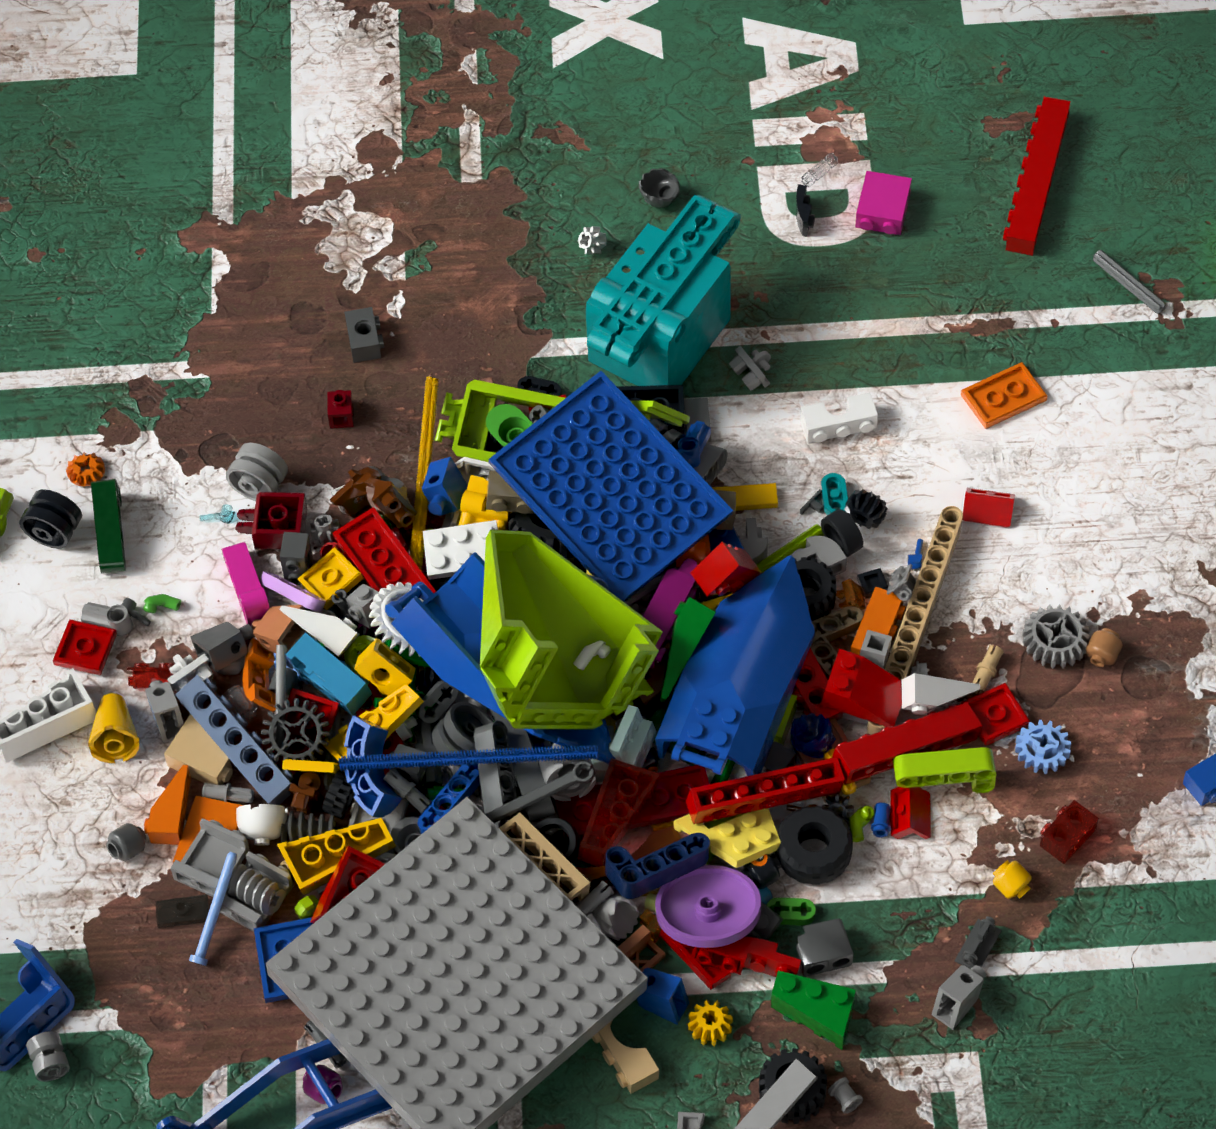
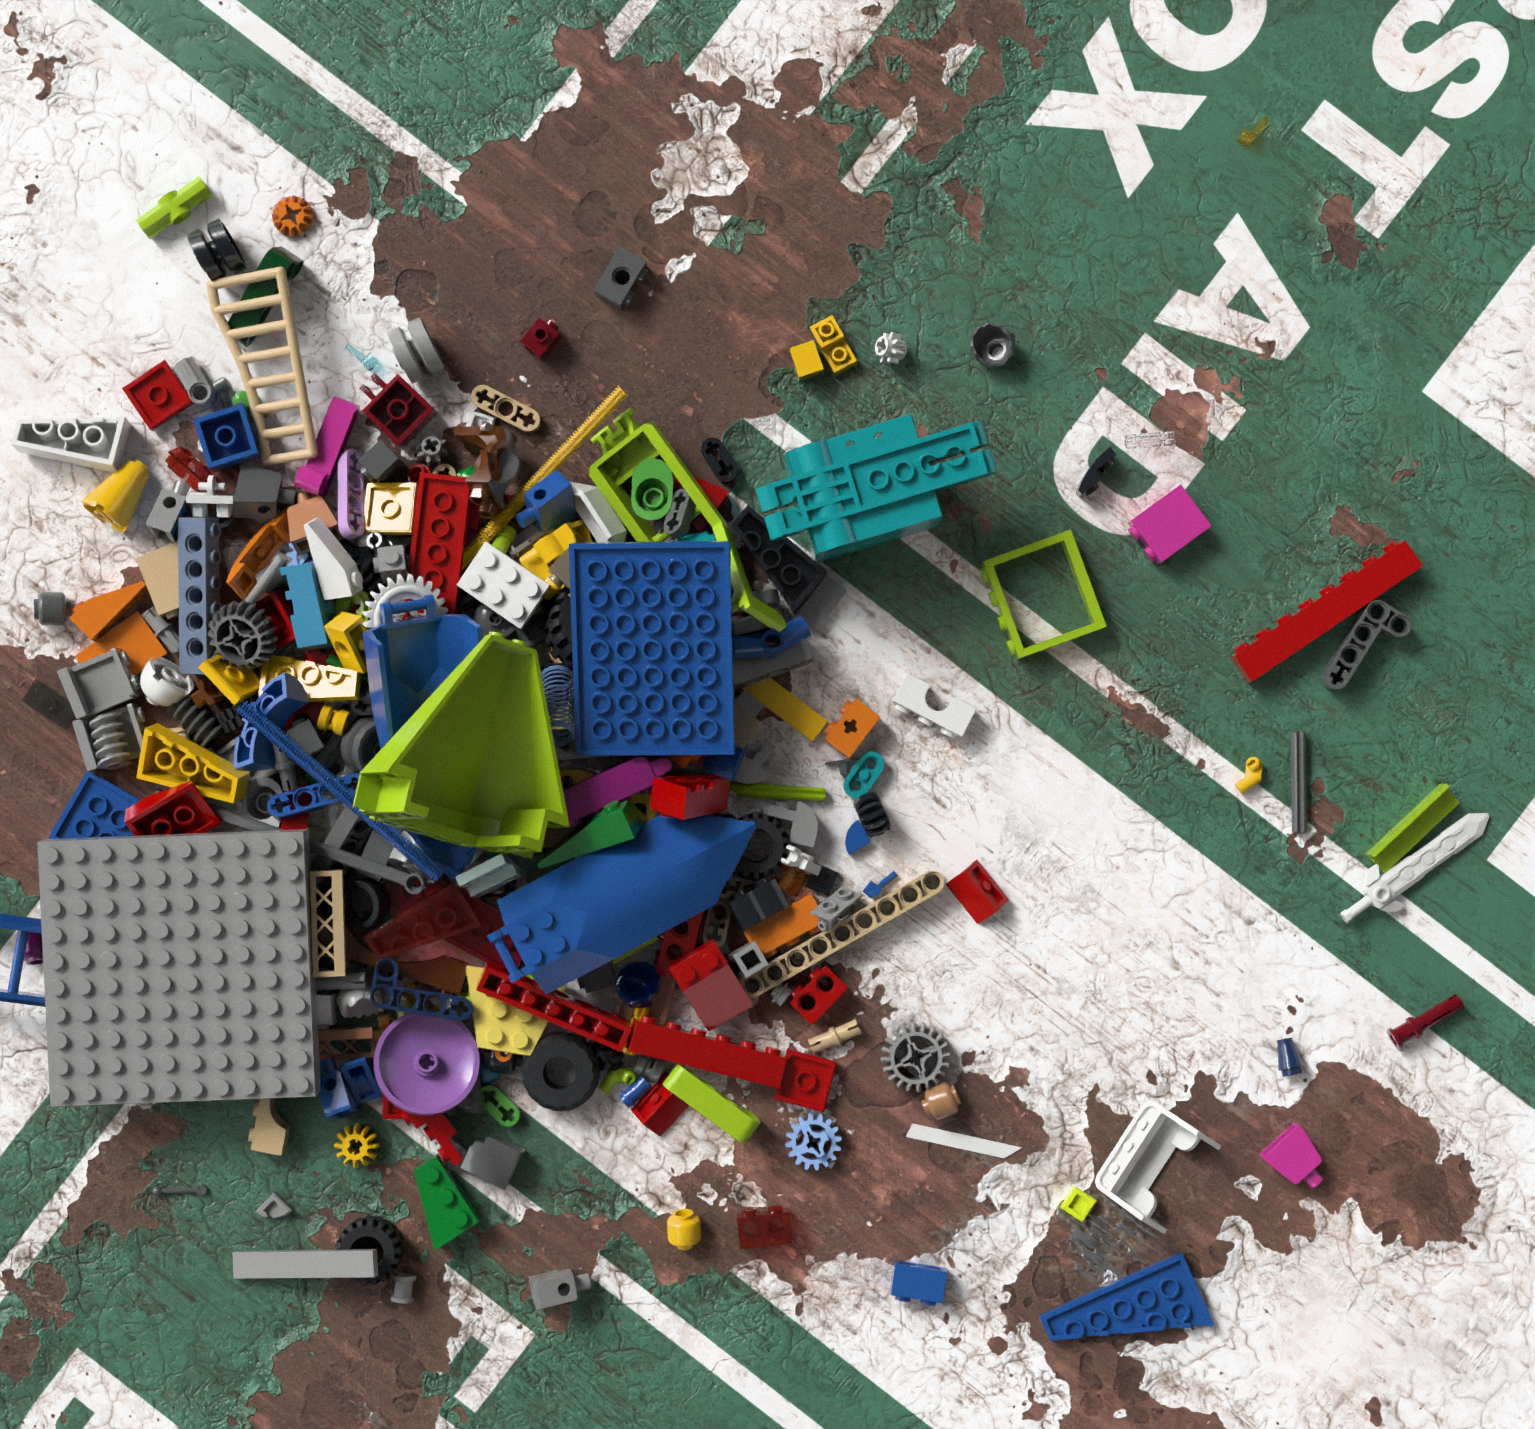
camera: 40 degrees right, 30 degrees up
light blue bar [189,852,237,966] -> none
lime tile [294,895,319,919] -> none
white arm [573,641,611,670] -> none
light grey hips [729,346,771,391] -> none
black tyre [821,509,864,557] -> none
white slope [902,673,980,715] -> none
dark grey hinge [954,916,1002,969] -> none
orange tile [961,362,1047,429] -> none
none -> blue brick [193,403,261,472]
none -> tan bar [206,267,318,466]
none -> yellow wheel [317,704,351,736]
none -> blue slope [340,1057,382,1104]
none -> tan beam [471,385,541,433]
none -> dark grey wheel [633,1055,667,1083]
none -> black brick [727,876,789,931]
none -> white plate [781,845,822,876]
none -> red brick [789,964,848,1025]
none -> yellow panel [790,340,824,381]
none -> yellow slope [810,315,858,376]
none -> orange brick [823,698,880,759]
none -> blue tile [845,820,871,855]
none -> white sticker [906,1123,1022,1158]
none -> lime window [979,530,1107,660]
none -> yellow arm [1235,757,1263,794]
none -> dark grey beam [1320,600,1412,690]

